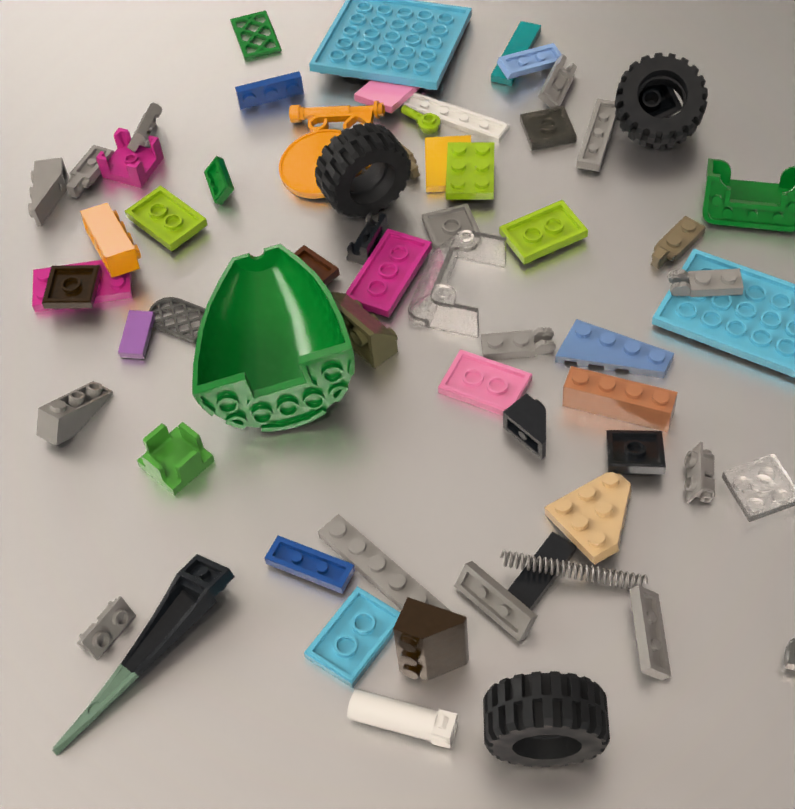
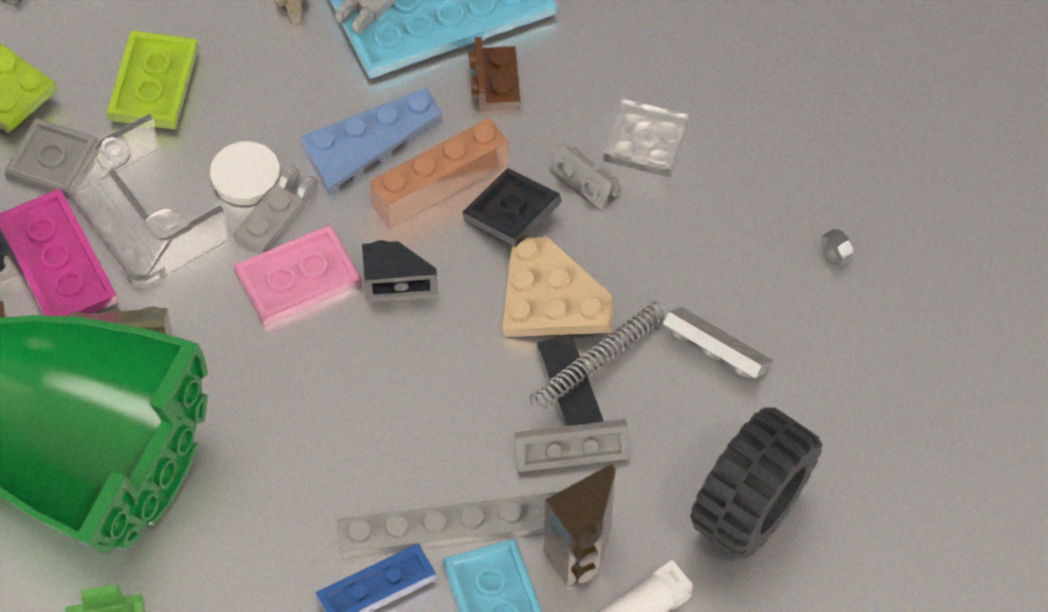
camera: 60 degrees left, 5 degrees up
none -> white tile [210,141,281,205]
none -> reddish brown bracket [468,37,520,111]

